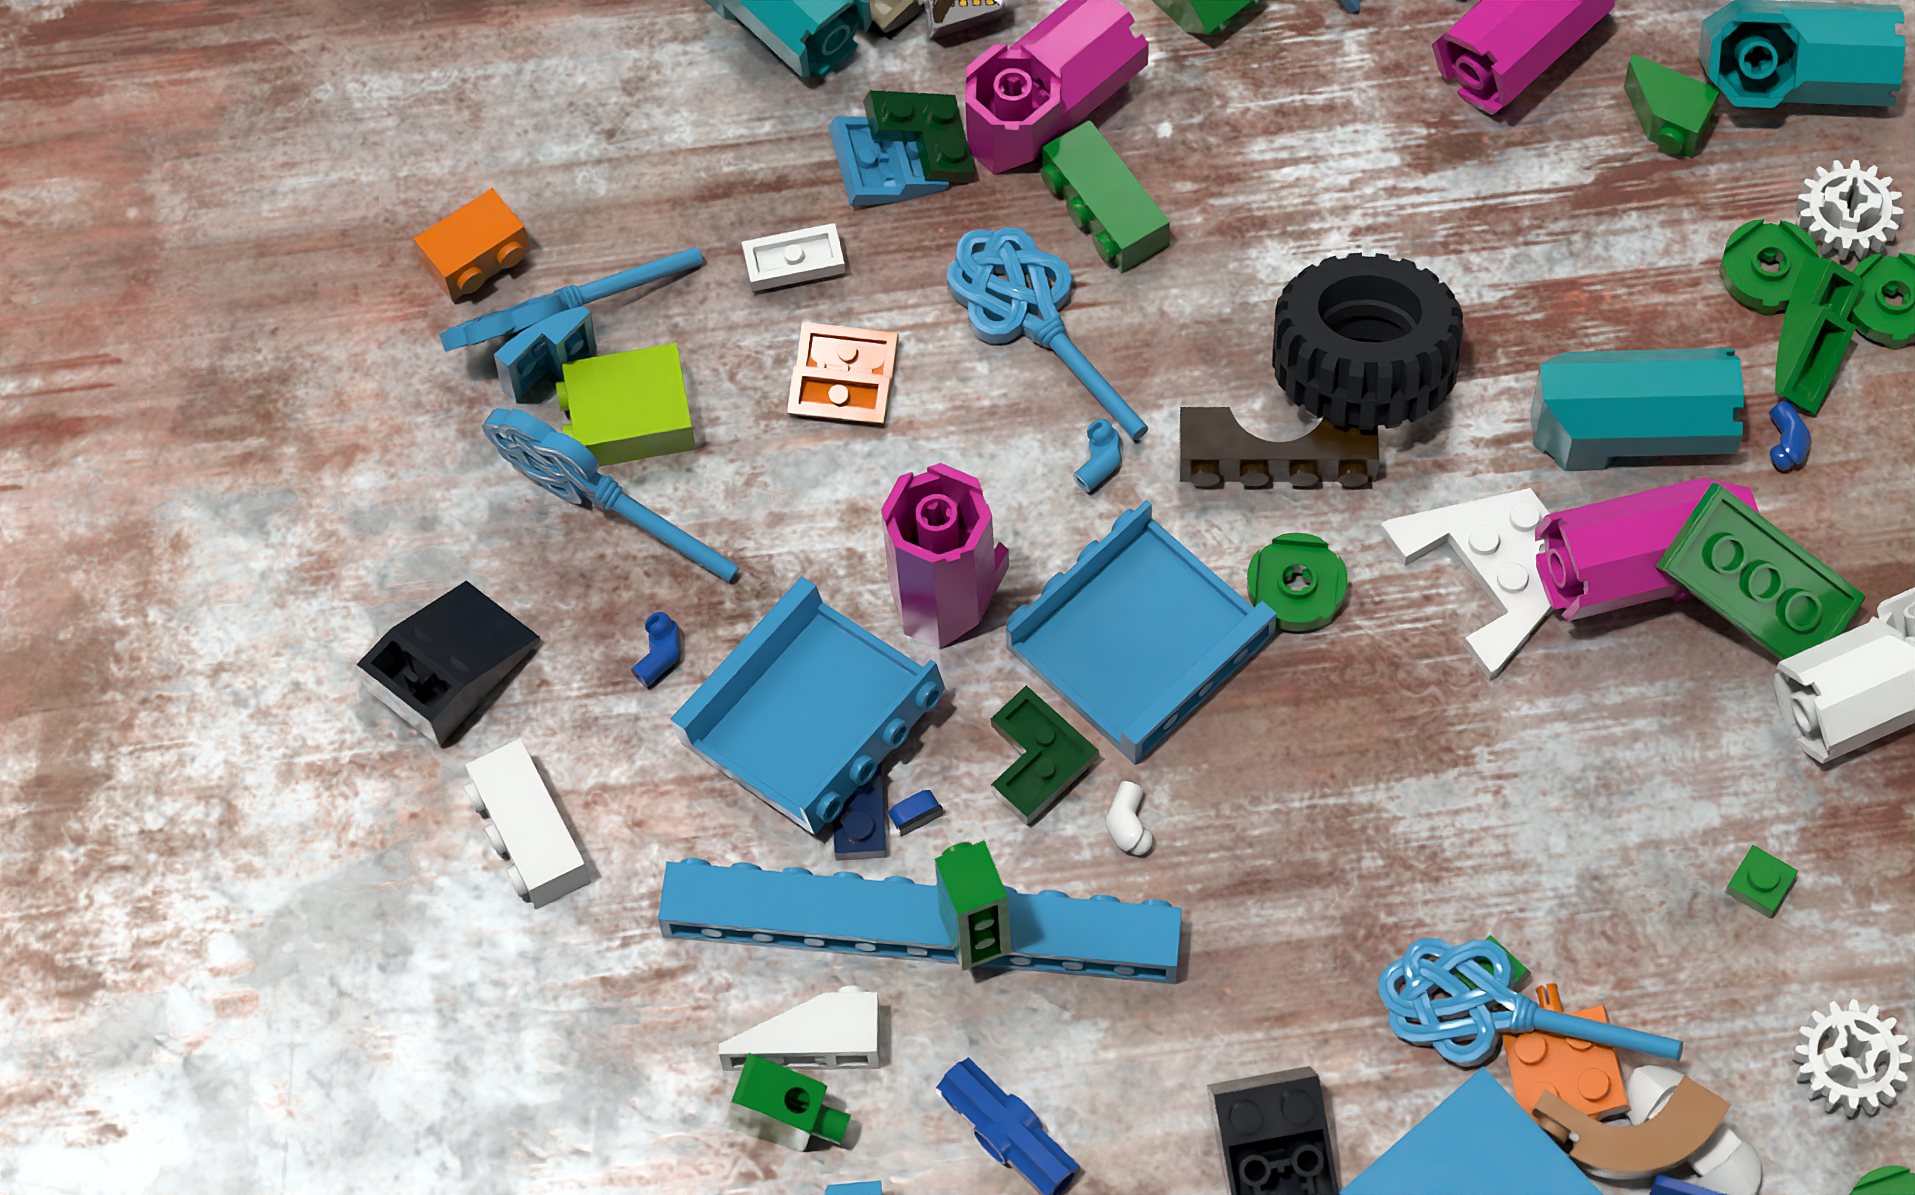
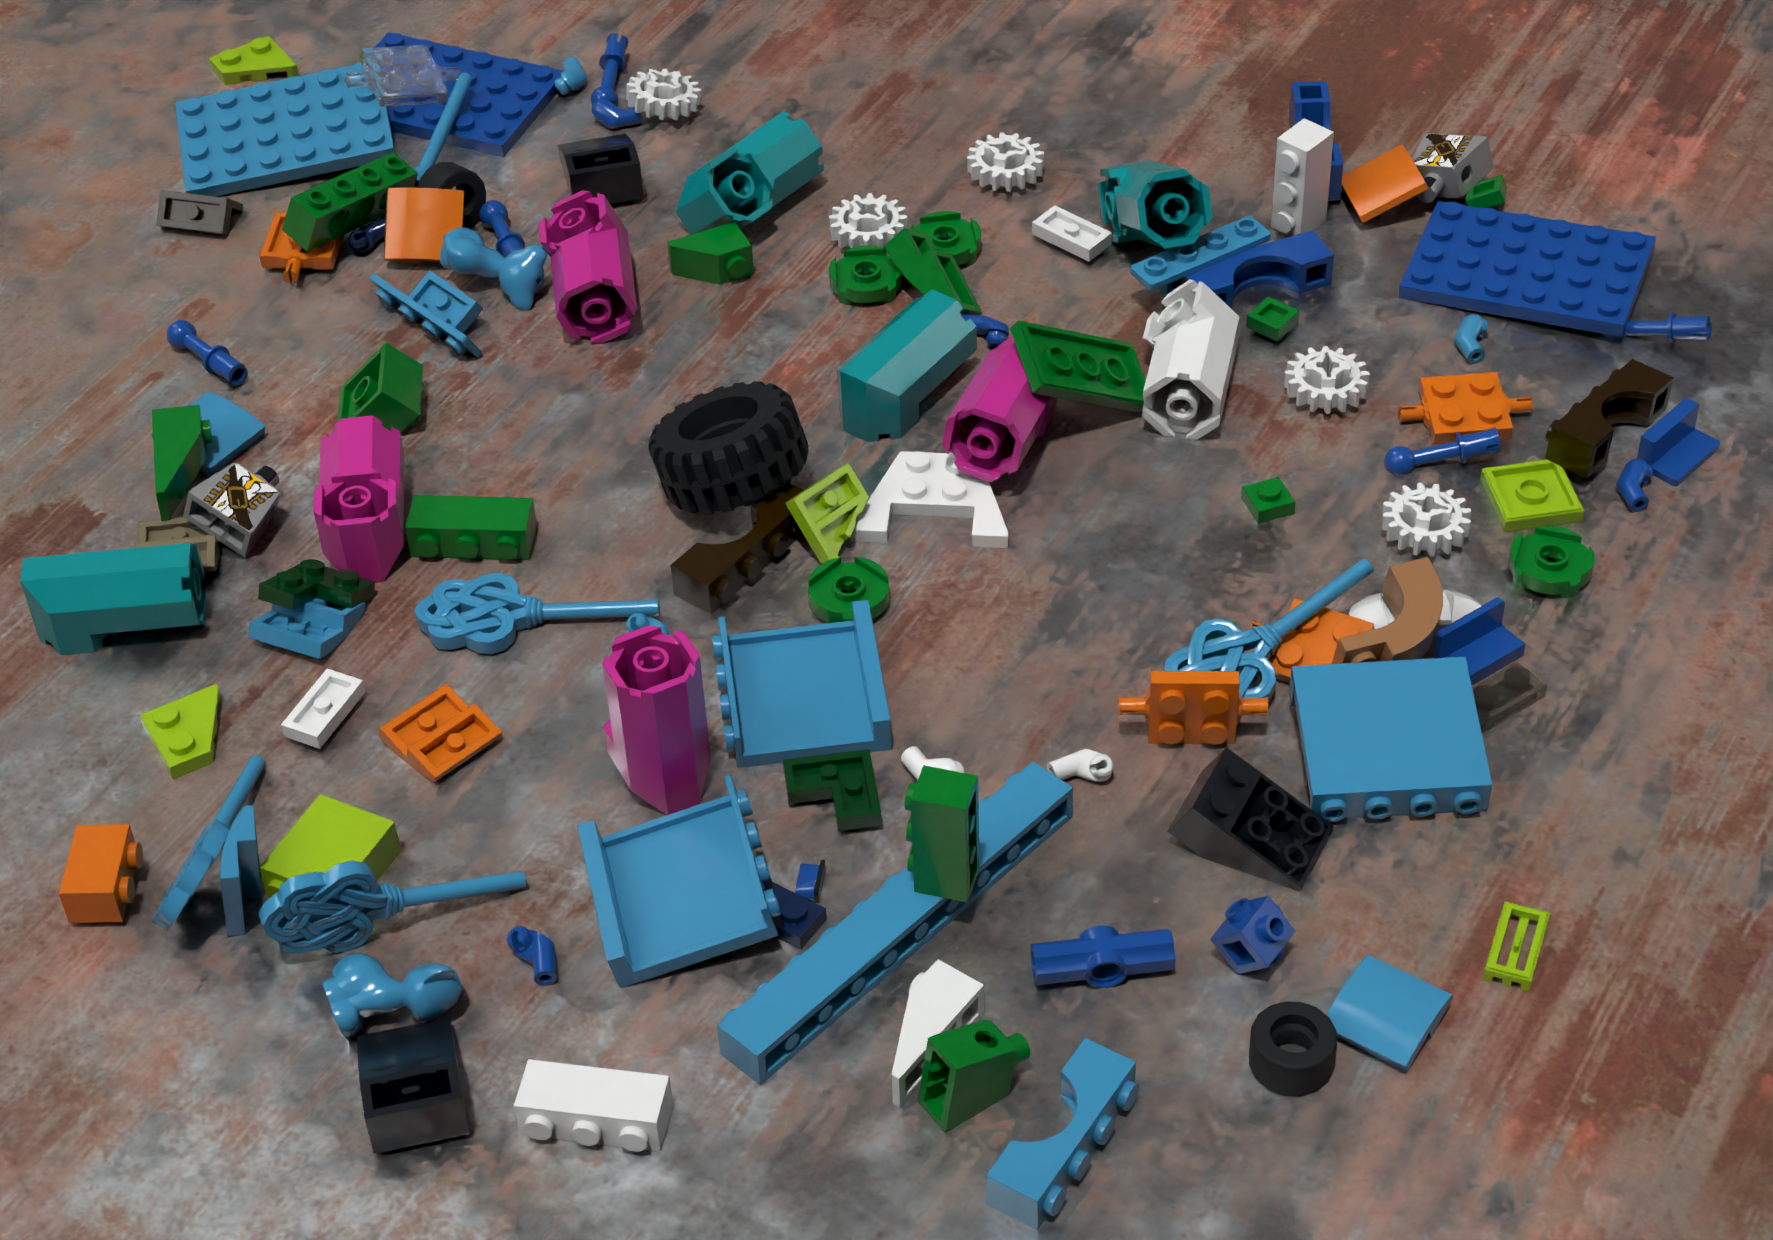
camera: 55 degrees left, 20 degrees down
none -> lime wing [140,684,222,779]
none -> dark azure animal [322,953,466,1040]
none -> lime wing [785,462,869,564]
none -> white arm [1047,749,1114,782]
none -> orange plate [1118,671,1268,745]

